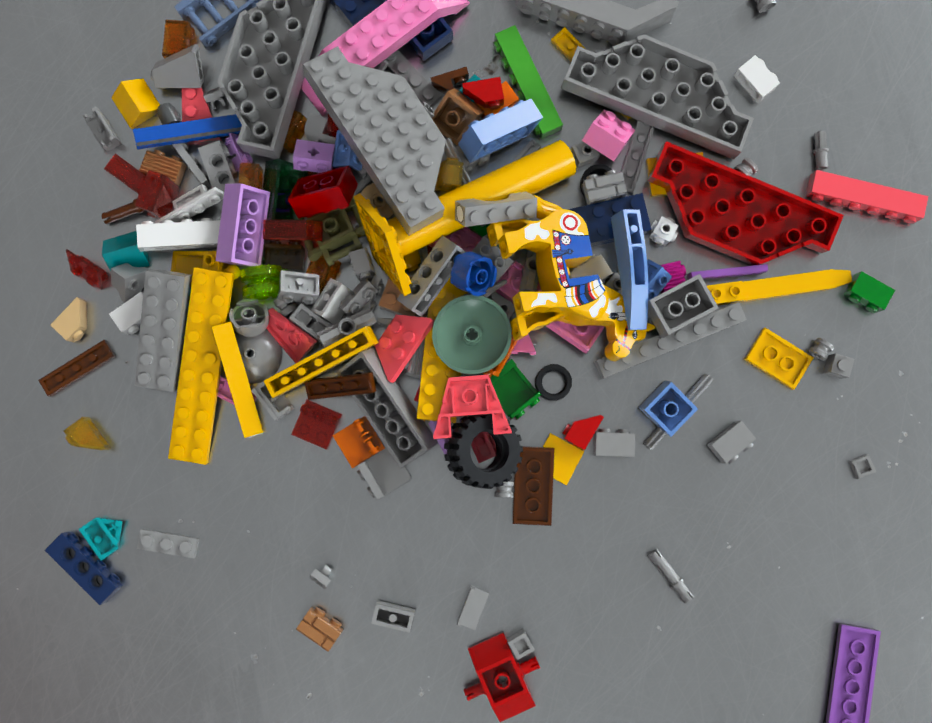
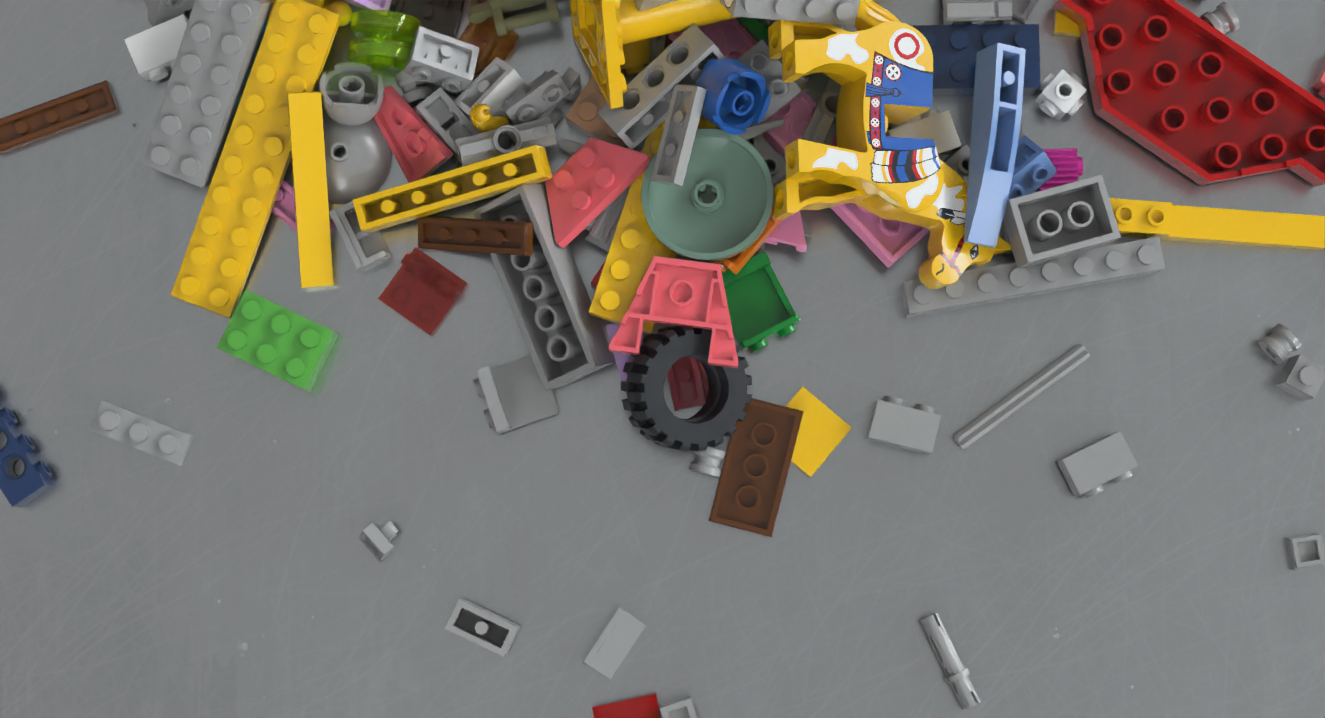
camera: 15 degrees right, 0 degrees up
tan slope [50,297,87,343] -> none
clear yellow slope [64,417,111,450] -> none
teal slope [79,518,123,561] -> none
medium nougat brick [296,607,344,652] -> none
orange hinge [333,416,385,468] -> none
light grey brick [348,248,376,281] -> none
black tyre [535,364,572,401] -> none
red slope [562,415,604,450] -> none
medium blue slope [638,380,698,437] -> none
medium lavender tile [687,264,768,280] -> none
yellow tile [743,327,814,390] -> none
none -> bright green brick [217,289,338,392]
none -> yellow arm [469,104,509,133]
none -> light grey plate [651,84,707,186]

